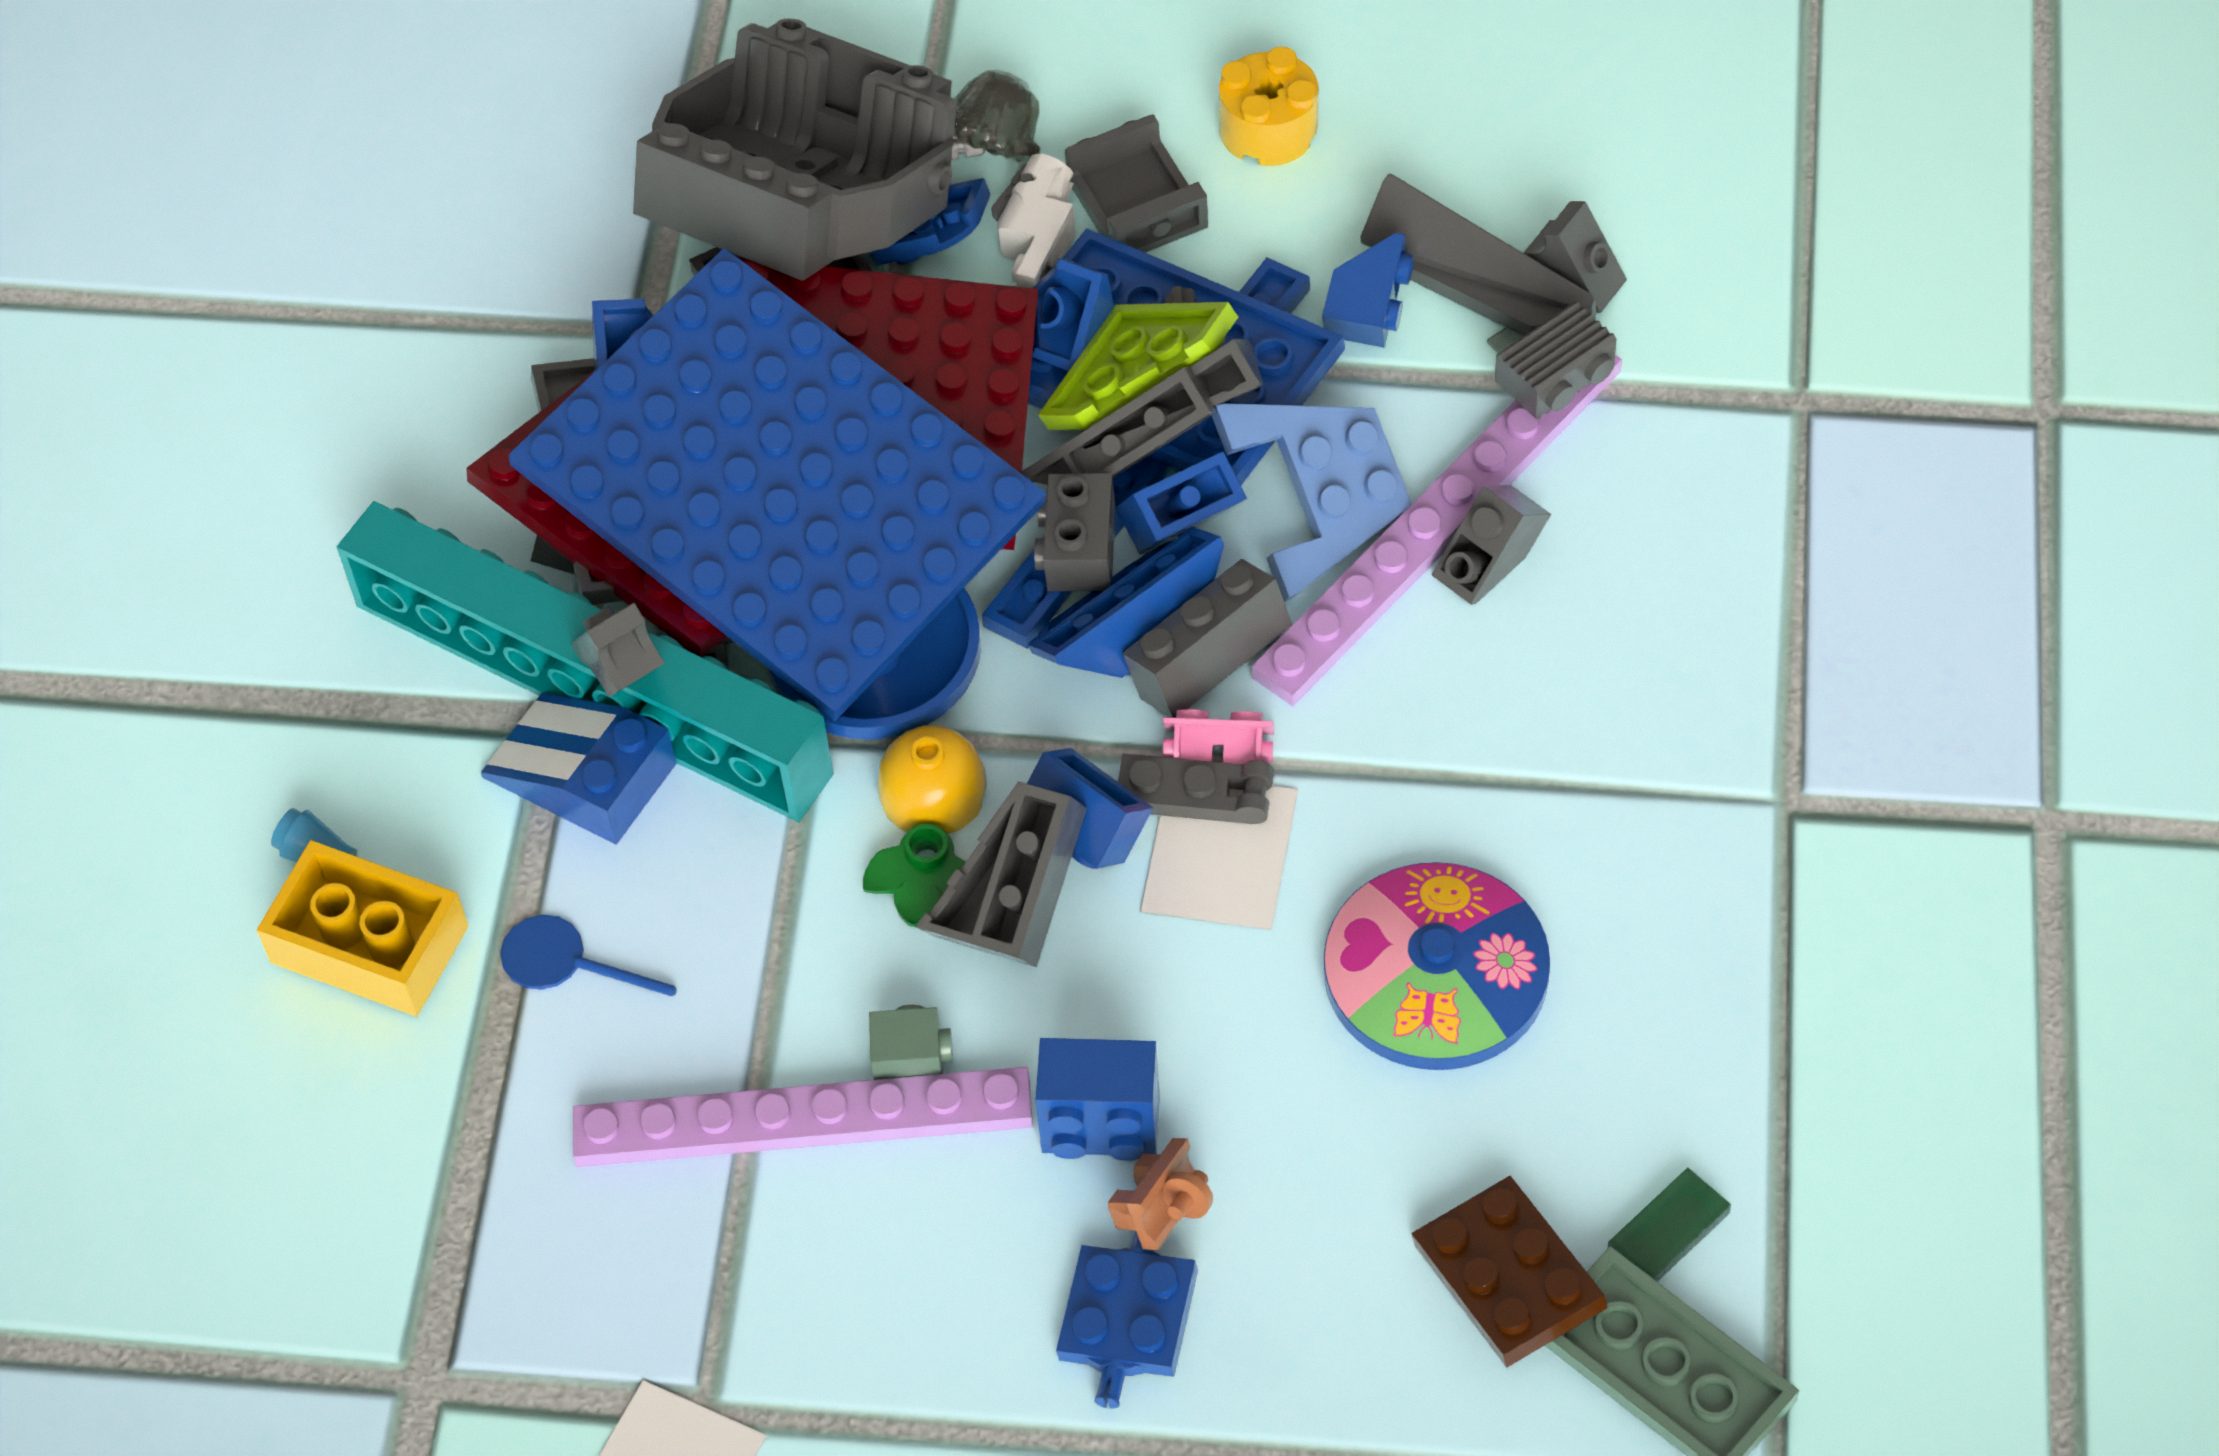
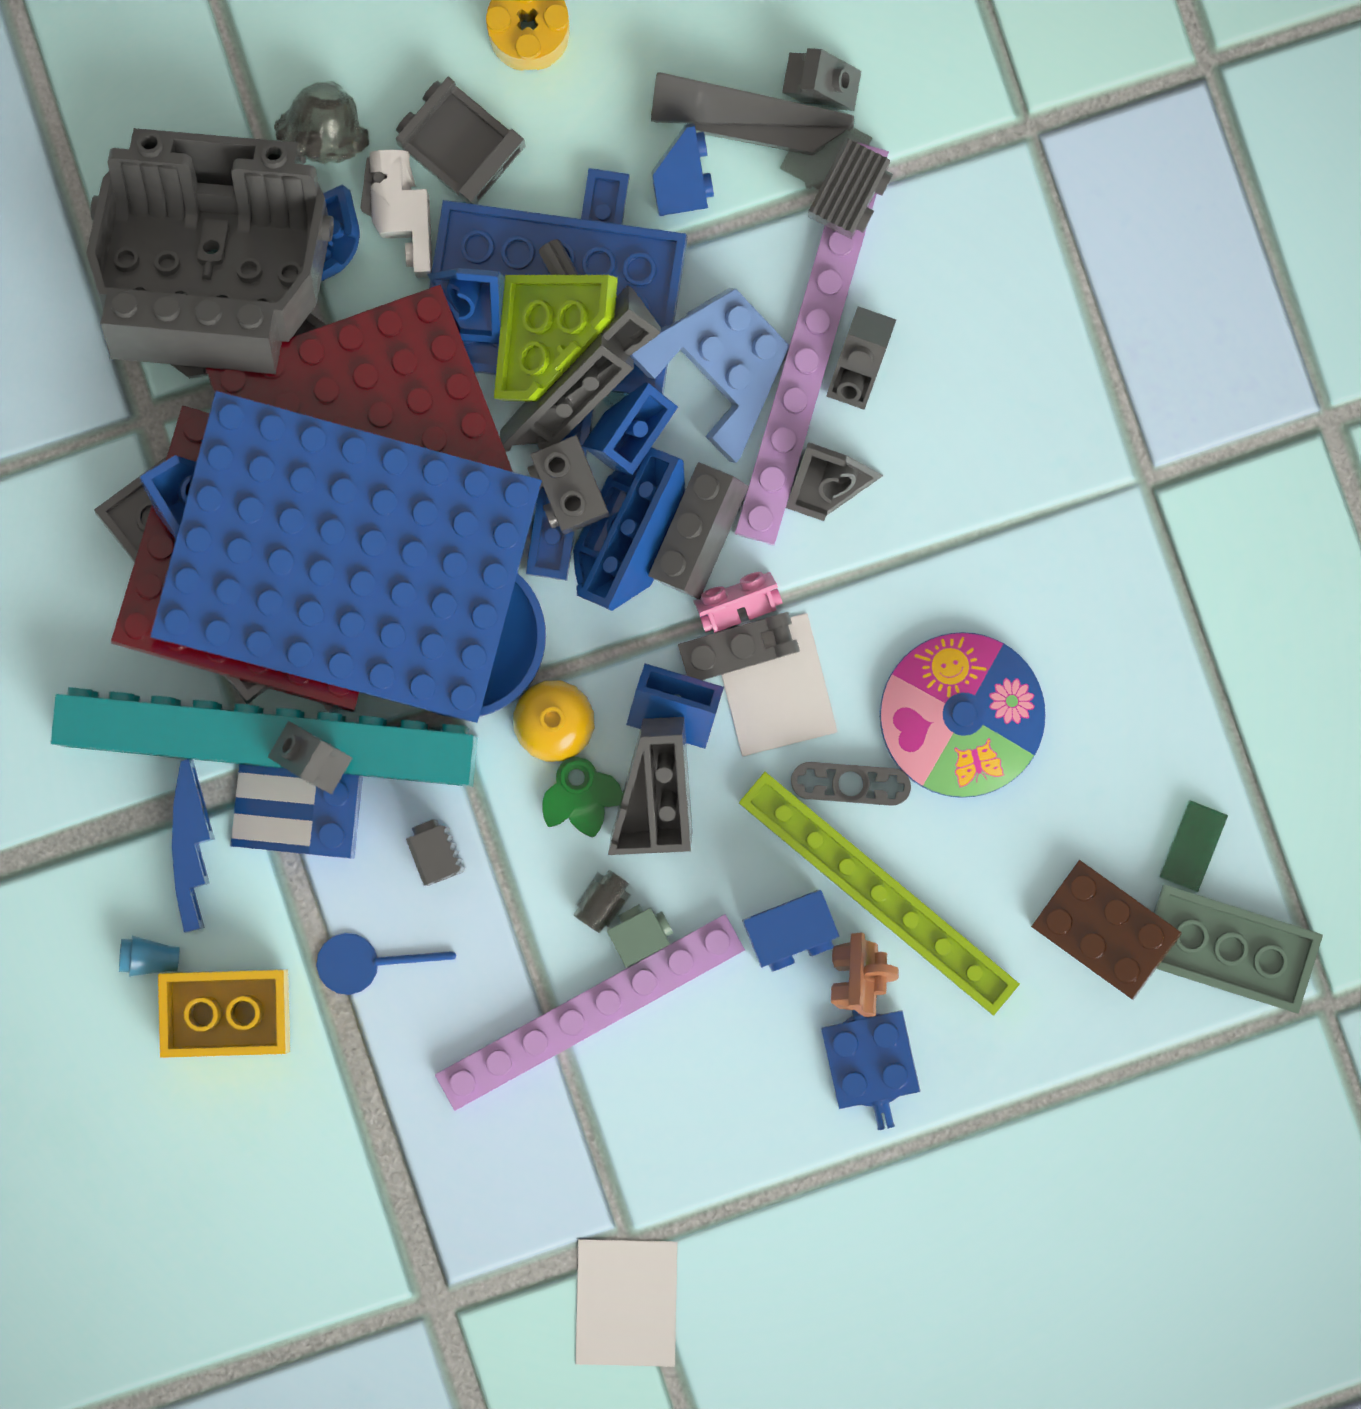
camera: 30 degrees left, 30 degrees up
none -> blue slope [172,759,215,933]
none -> dark grey brick [406,819,465,886]
none -> clear smoke brick [573,869,631,933]
none -> lime plate [738,772,1020,1016]
none -> dark grey slope [786,442,884,521]
none -> dark grey beam [791,762,911,806]

